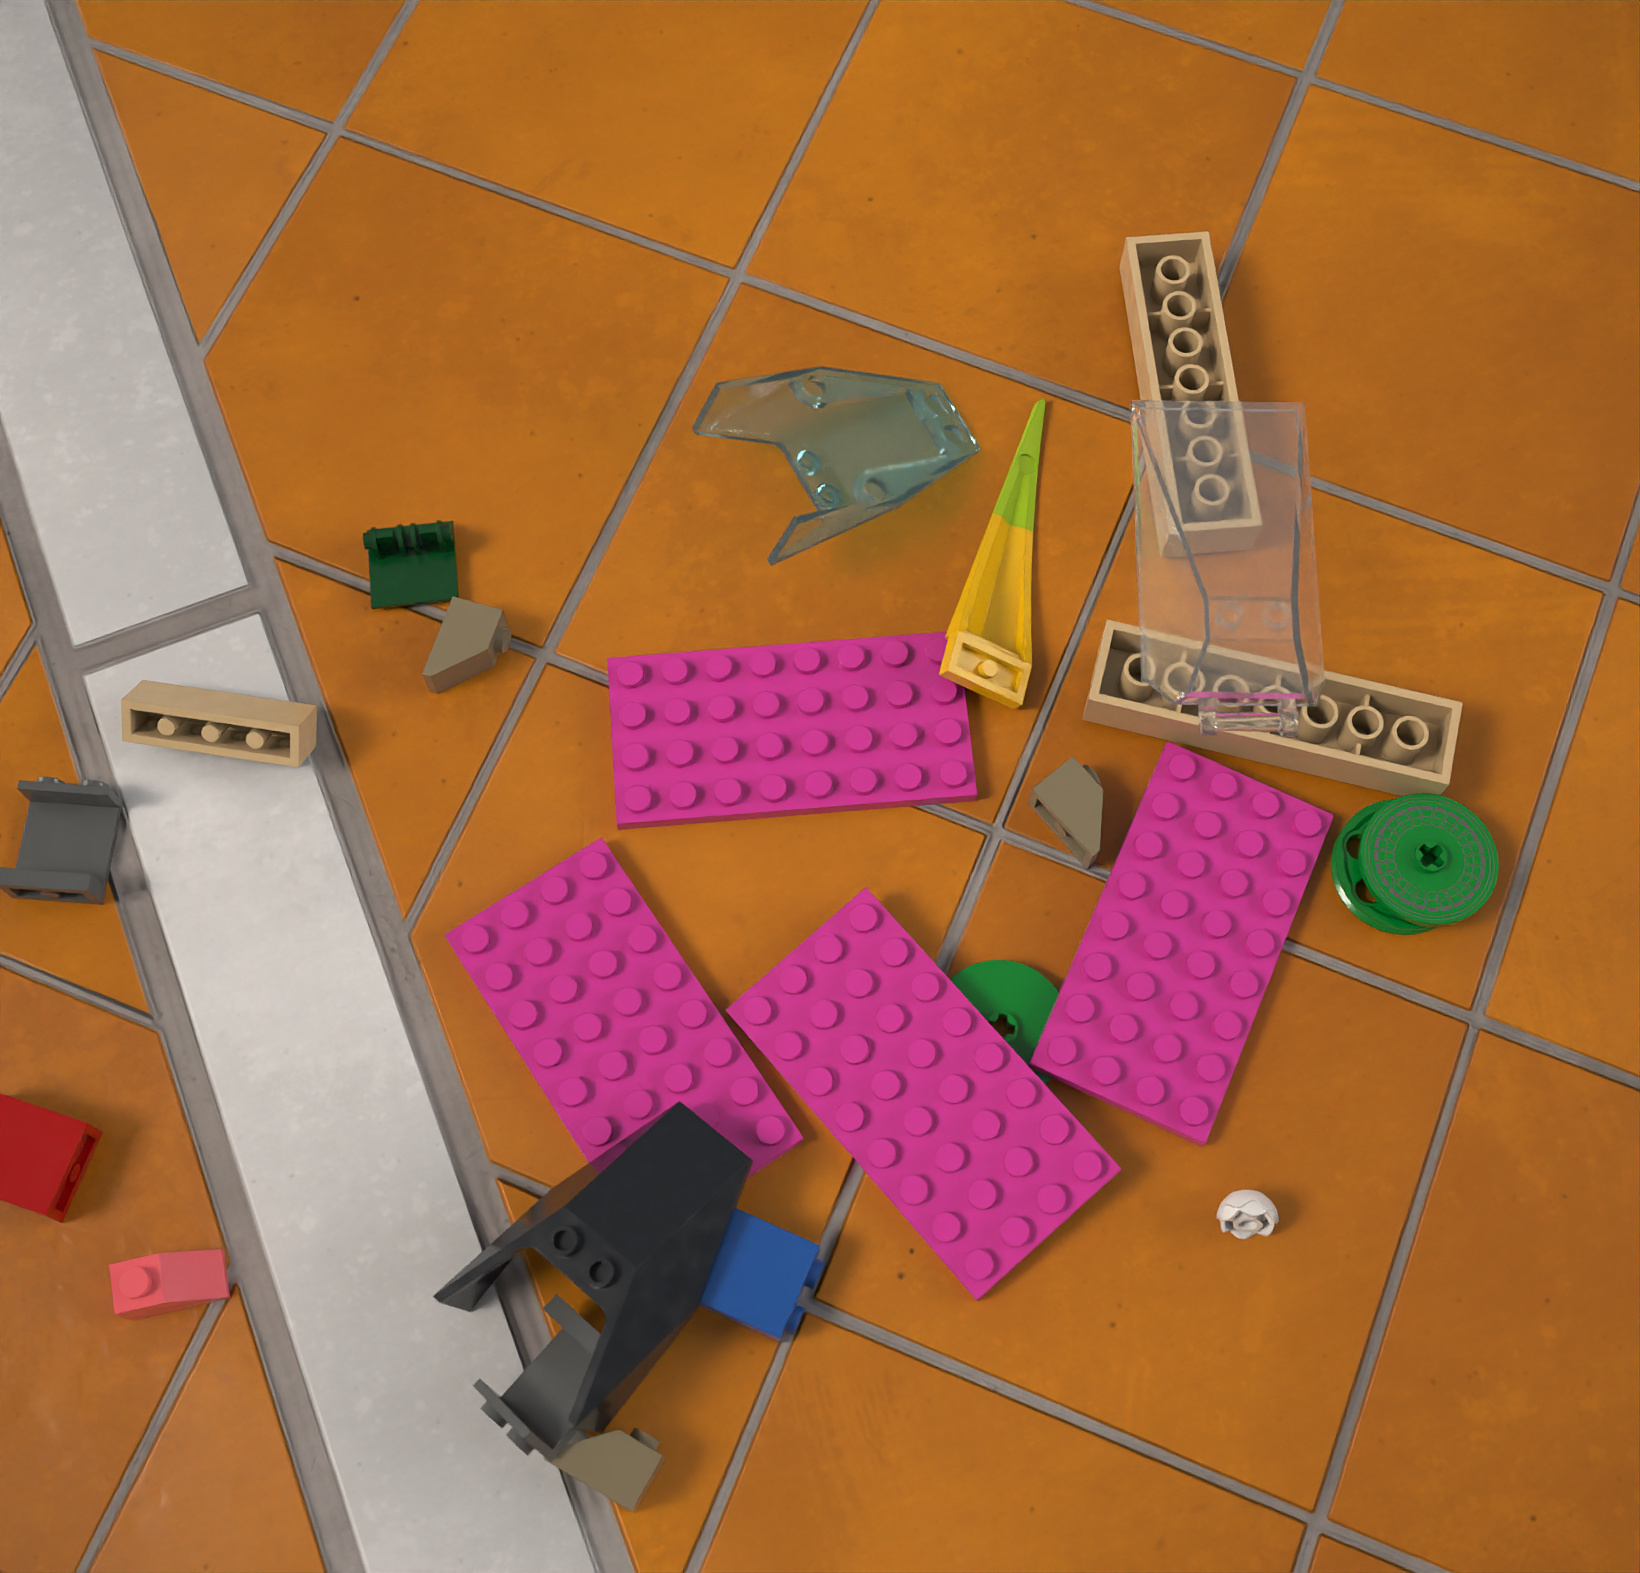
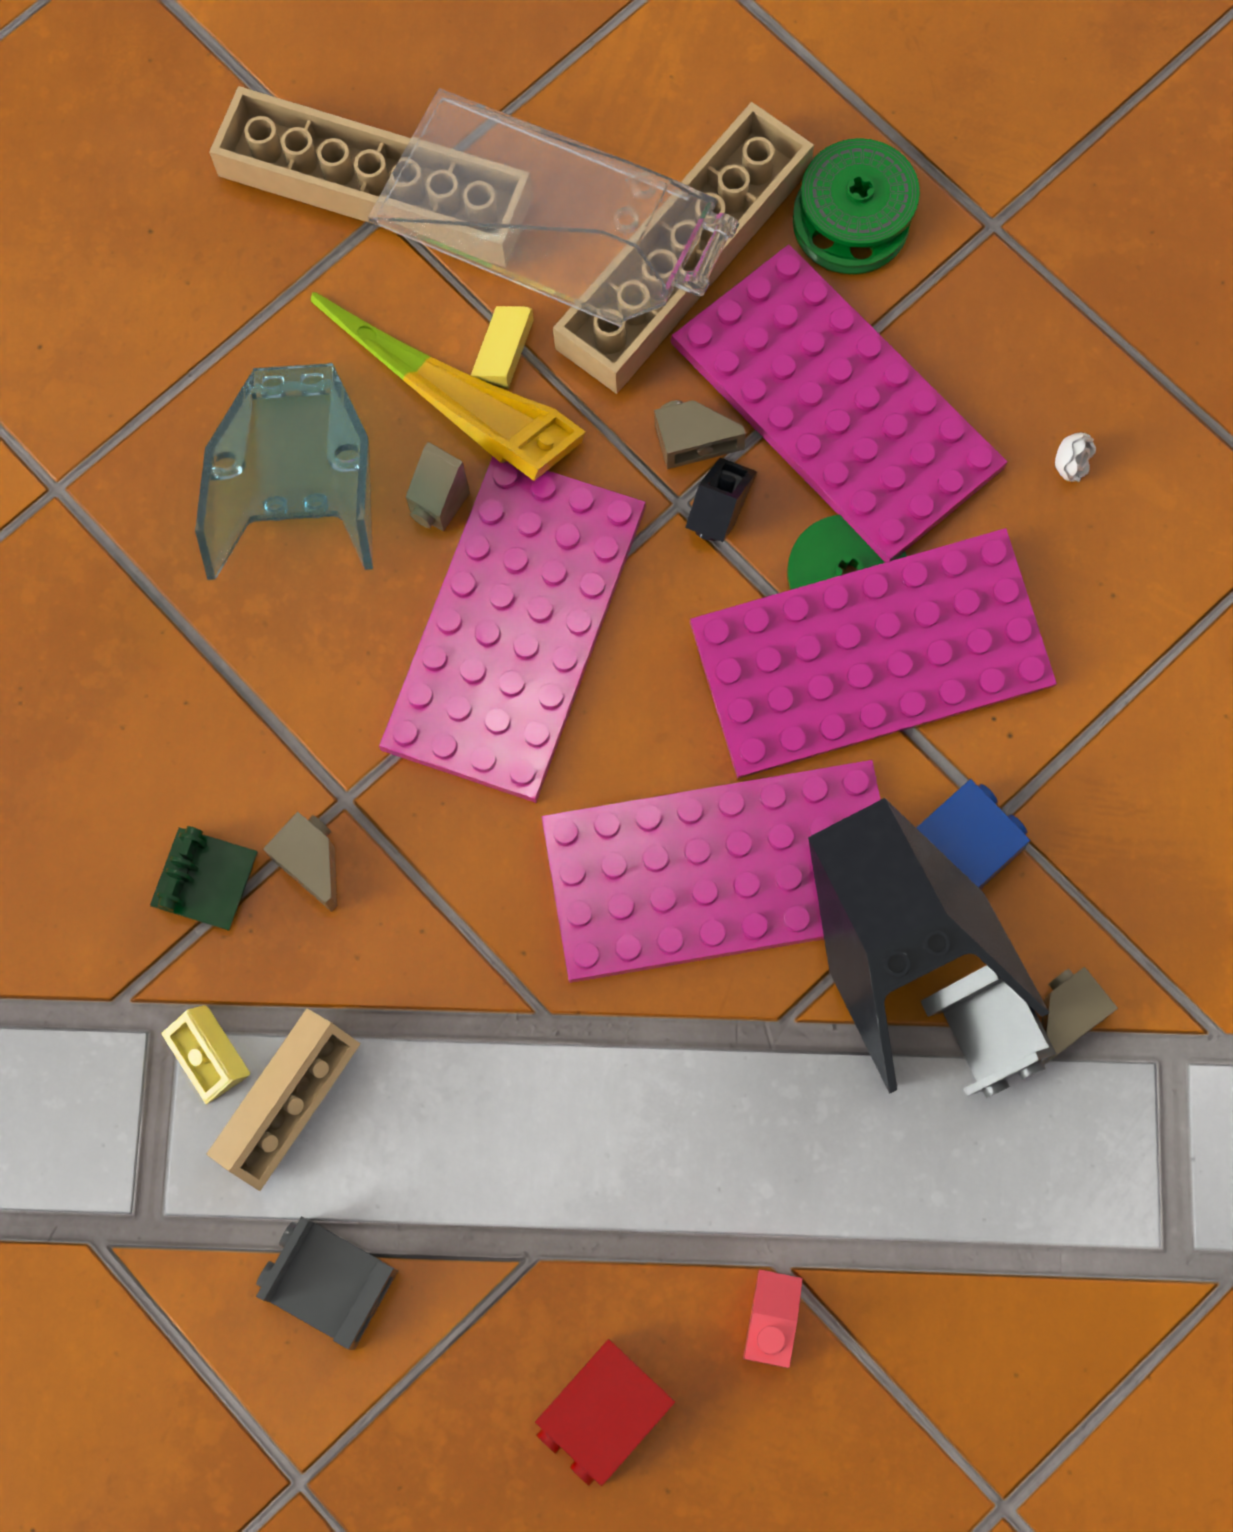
camera: 60 degrees left, 5 degrees up
none -> light yellow slope [161,1005,250,1104]
none -> dark tan slope [406,442,470,531]
none -> light yellow slope [471,306,534,389]
none -> black slope [685,458,757,542]

